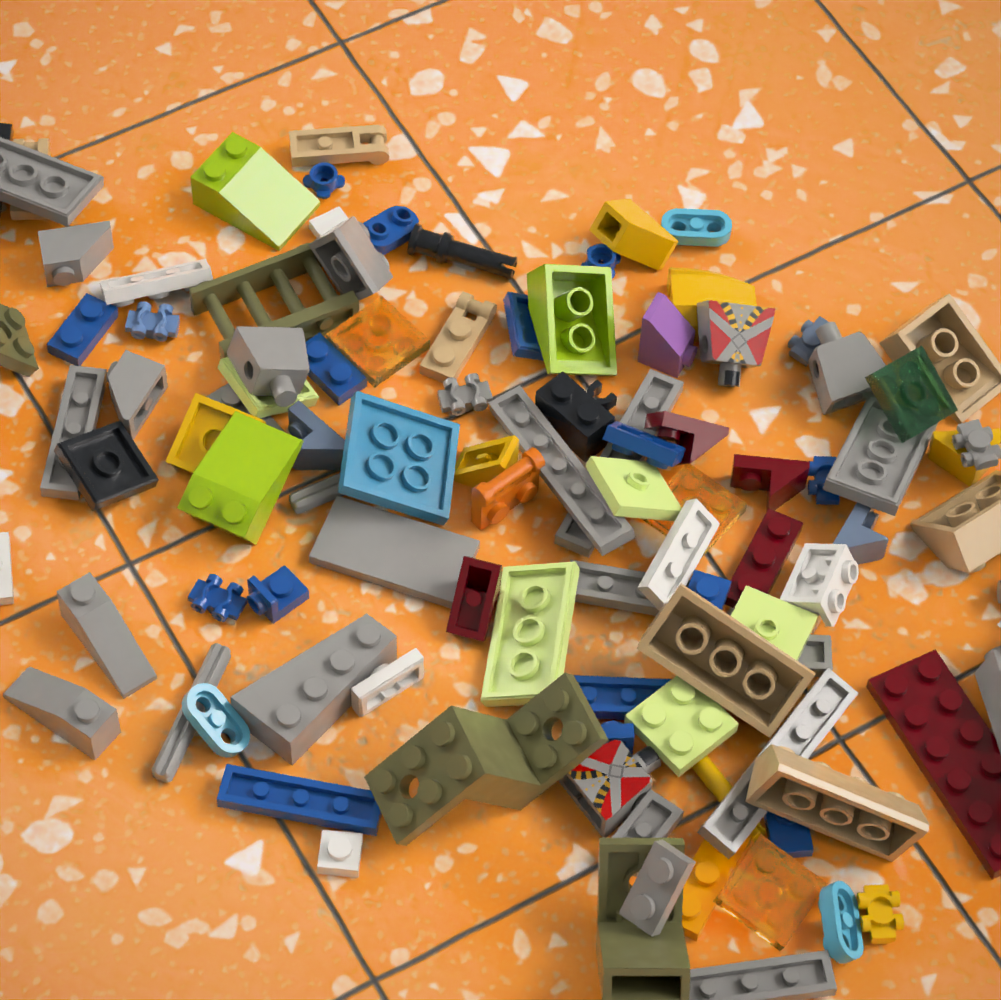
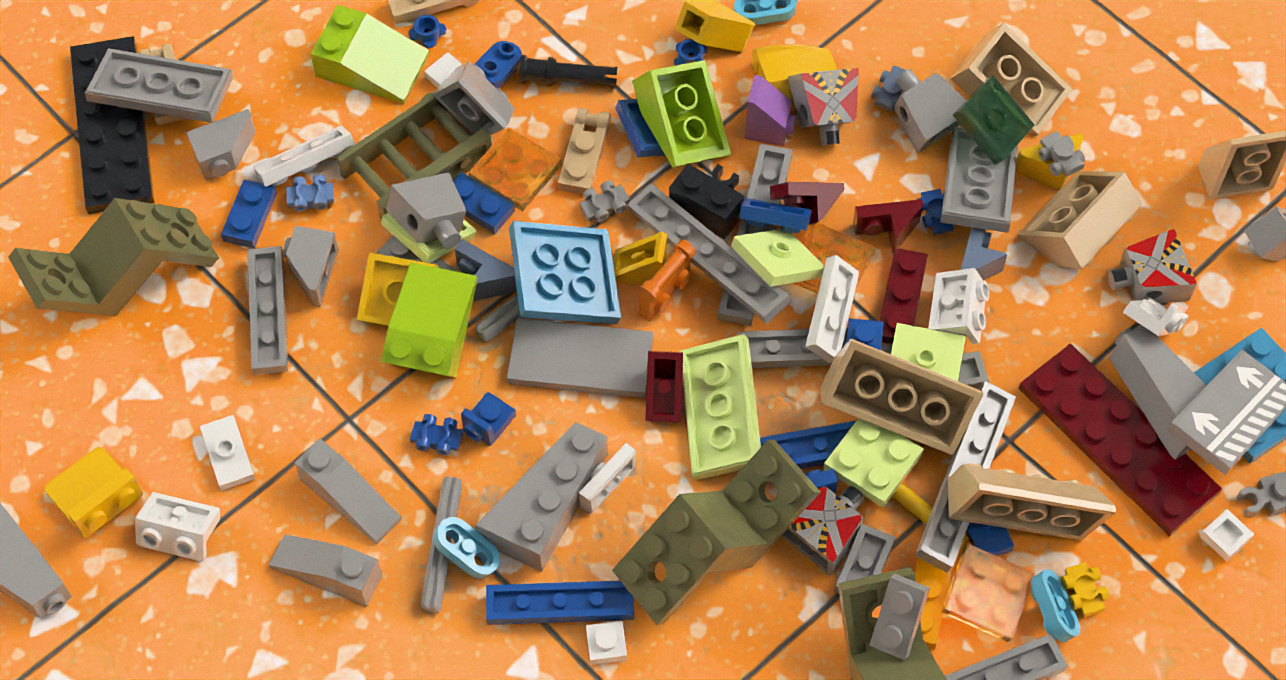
camera: 10 degrees left, 5 degrees up
black plate [54,420,159,511] -> none

